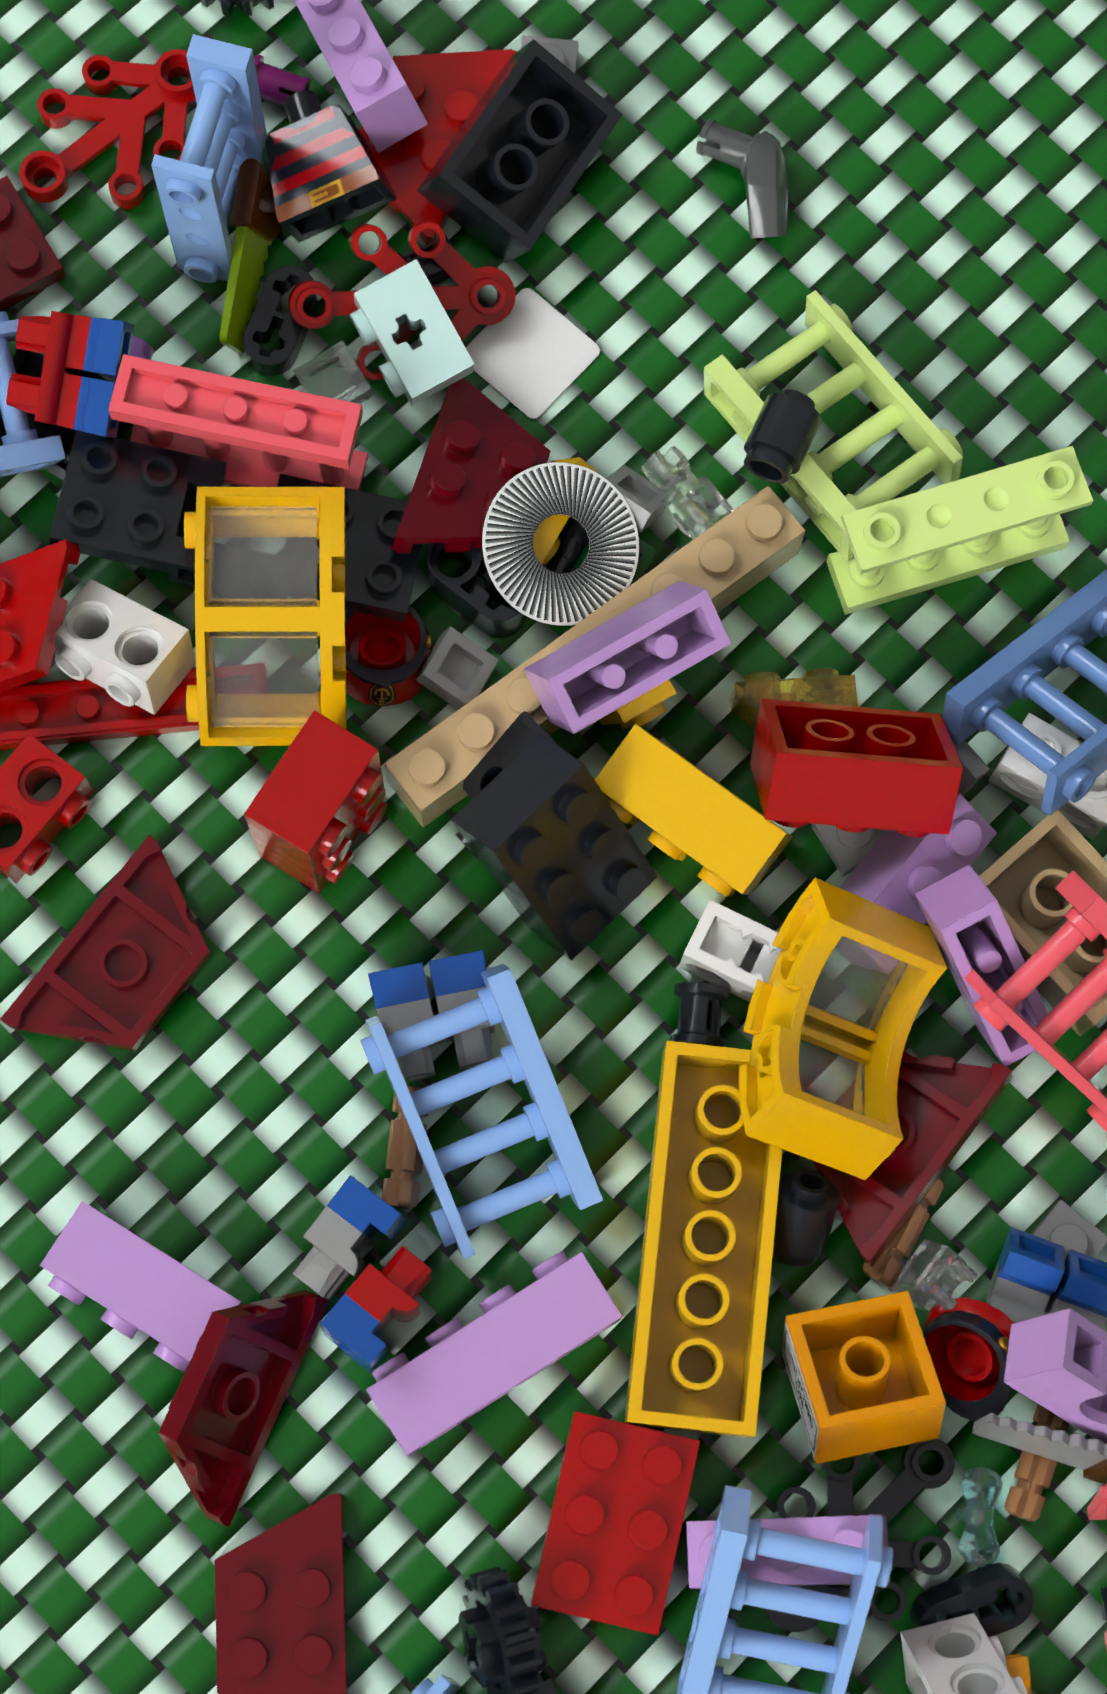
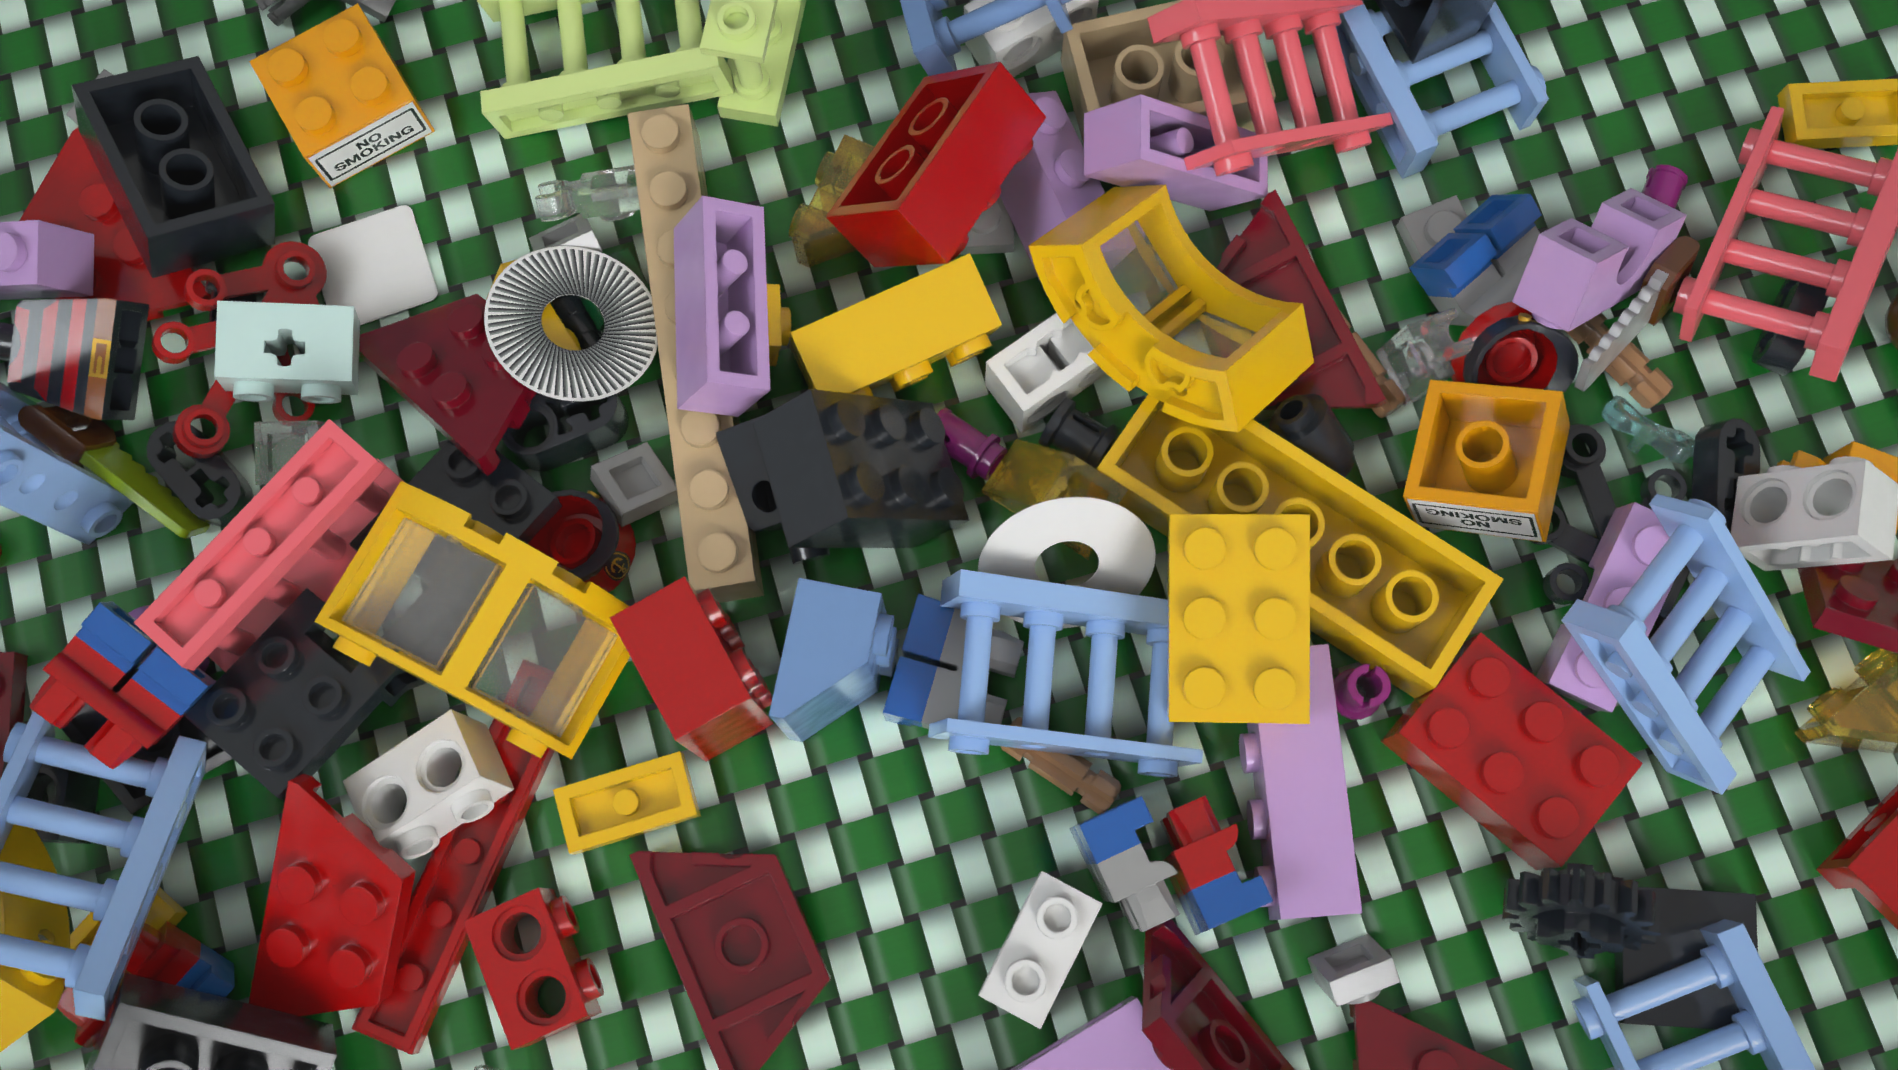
camera: 55 degrees left, 0 degrees up
black brick [744,389,822,484] -> none
none -> light orange brick [249,3,435,188]
none -> yellow plate [553,751,701,855]
none -> medium blue slope [769,578,899,742]
none -> magenta pin [937,407,1007,481]
none -> white sticker [978,497,1156,628]
none -> white brick [978,871,1103,1029]
none -> clear yellow slope [982,439,1128,559]
none -> yellow brick [1167,514,1310,724]
none -> light grey plate [1307,934,1400,1007]
none -> magenta pin [1333,664,1391,720]

